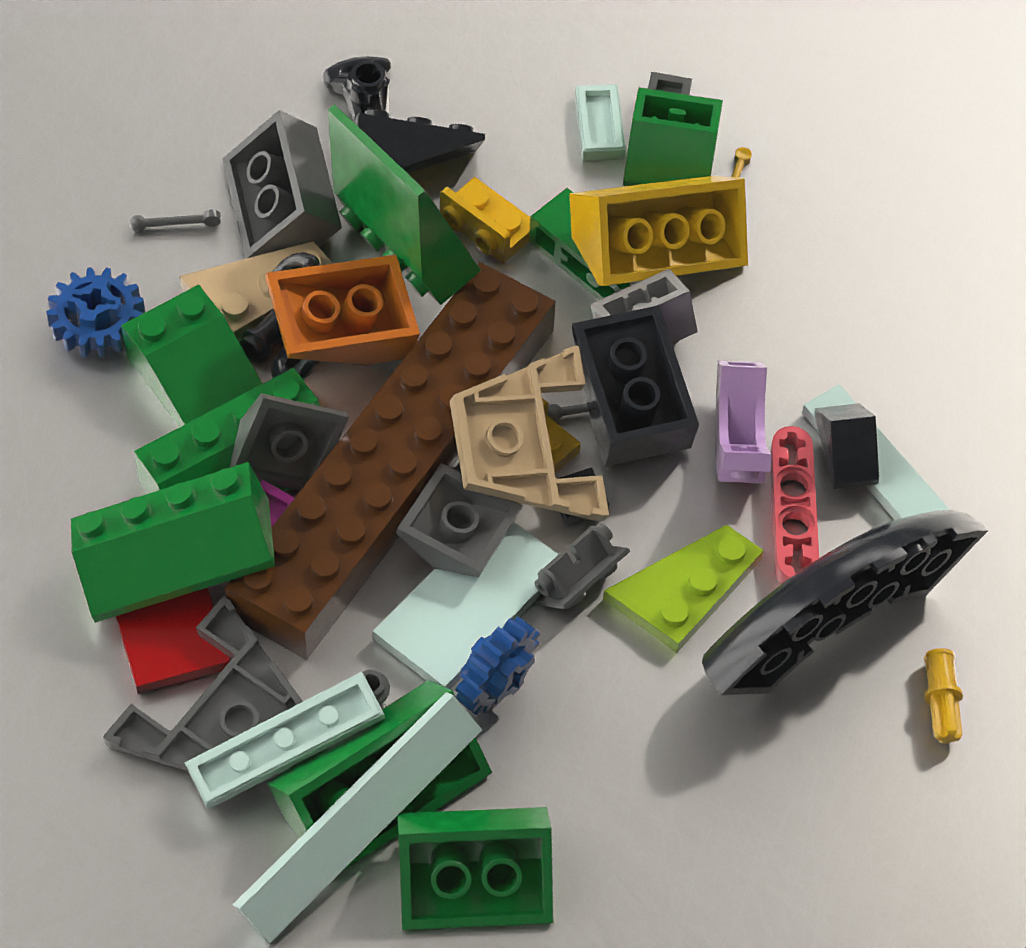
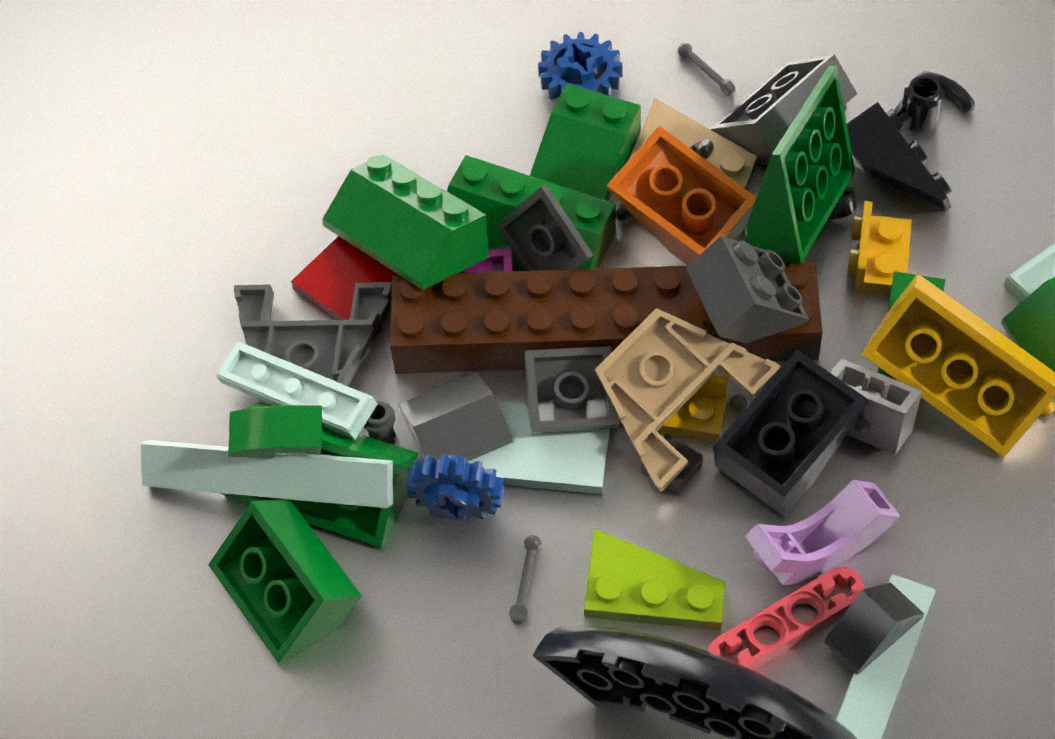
camera: 65 degrees right, 0 degrees up
dark grey hinge [534,524,630,609] -> none
none -> green slope [228,405,322,458]
none -> dark grey slope [398,372,513,462]
none -> dark grey hinge [509,535,541,624]
none -> dark grey slope [686,236,809,343]

